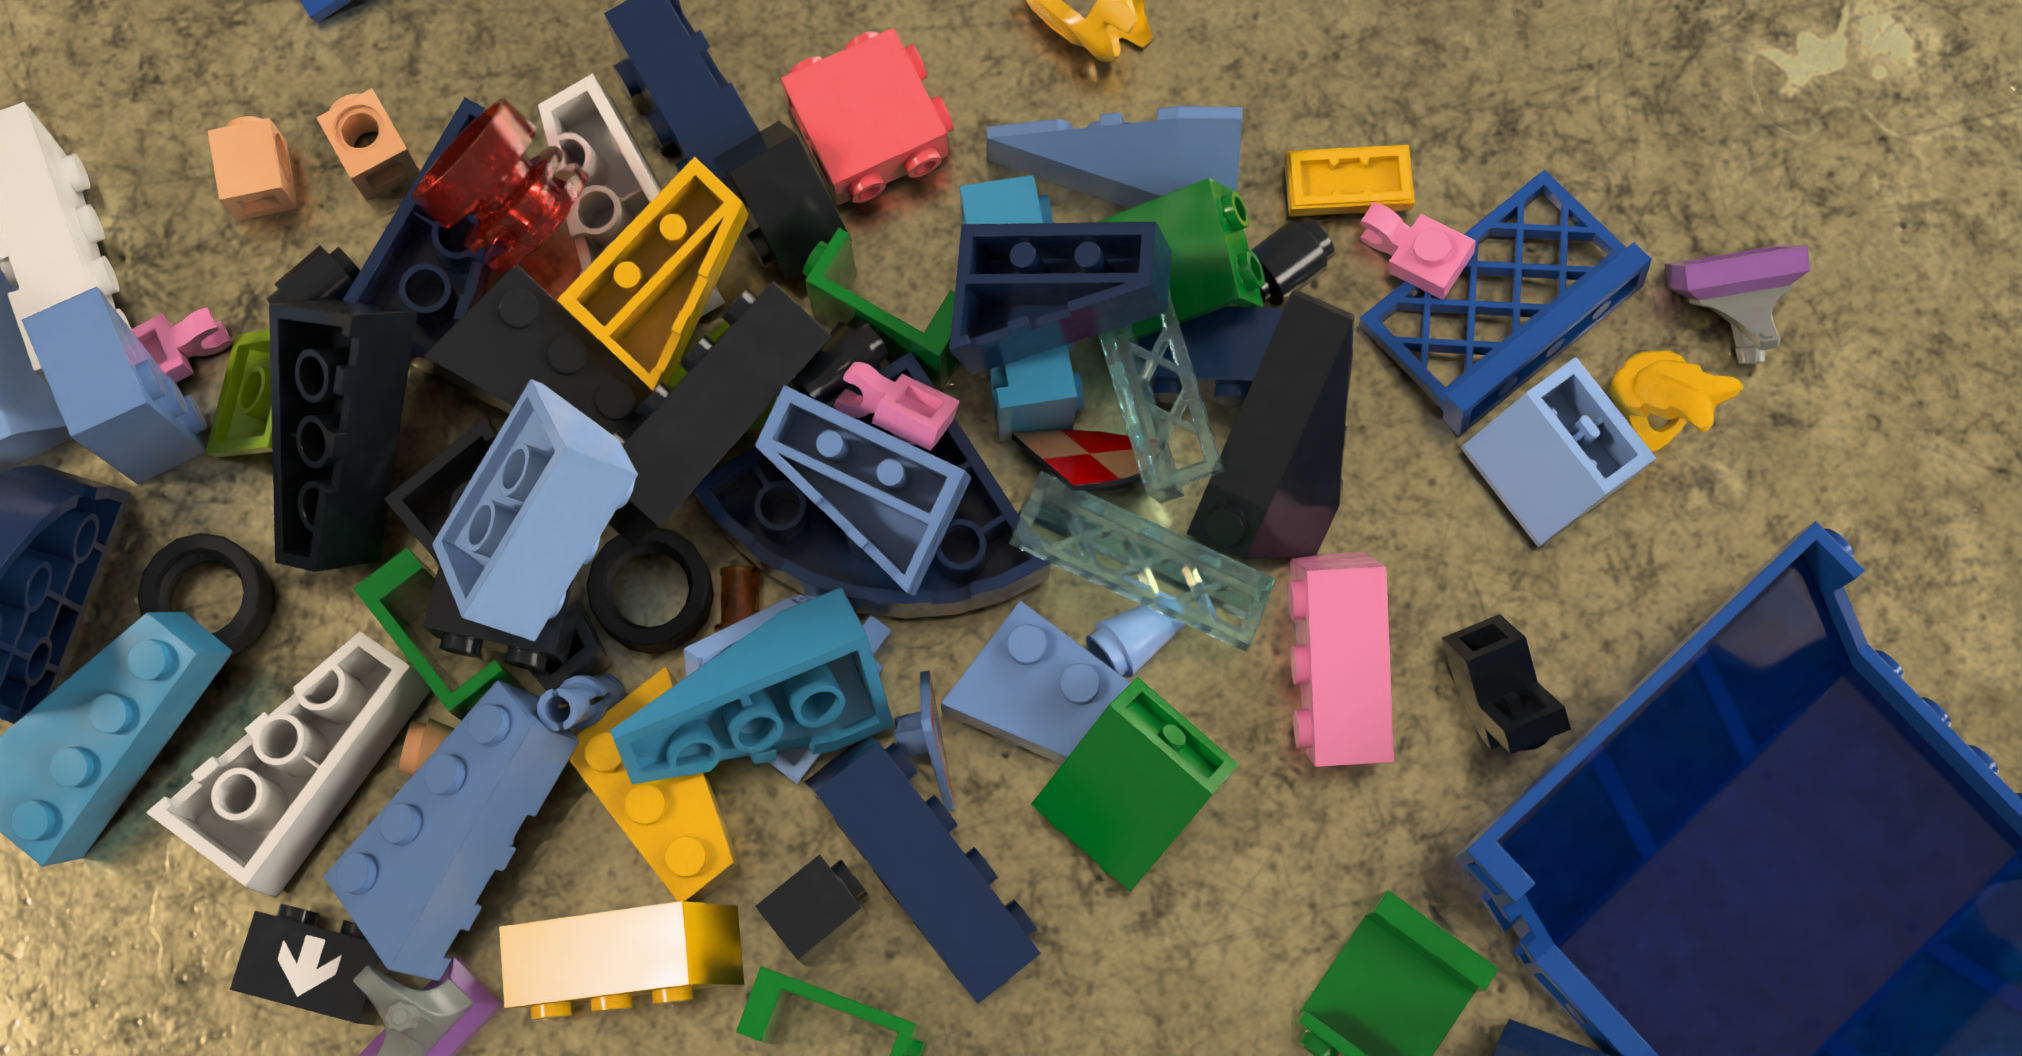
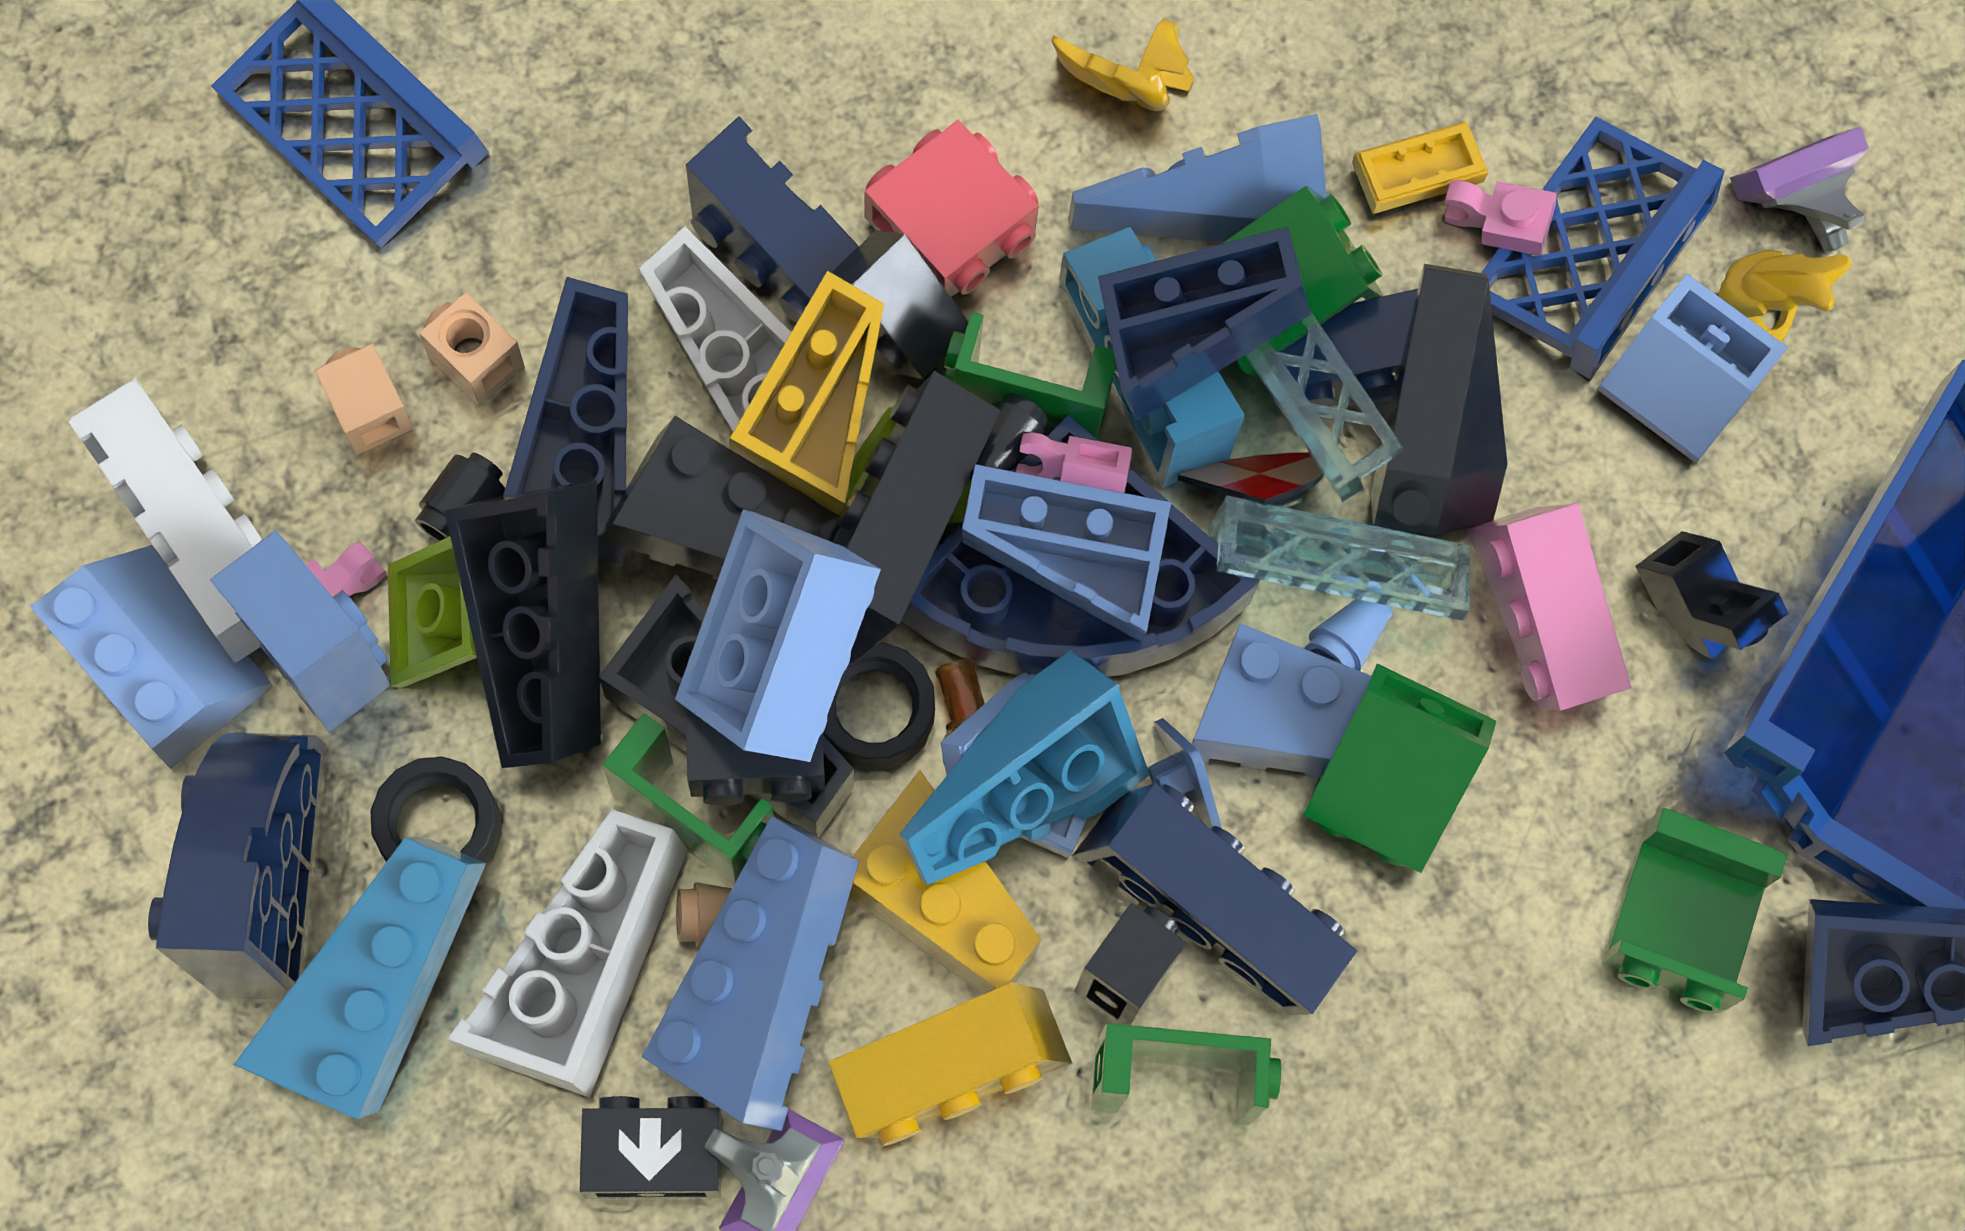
camera: 20 degrees left, 5 degrees down
clear red wheel [411,98,588,274] -> none
medium blue pin [537,673,624,731] -> none
black brick [1251,217,1335,306] -> none

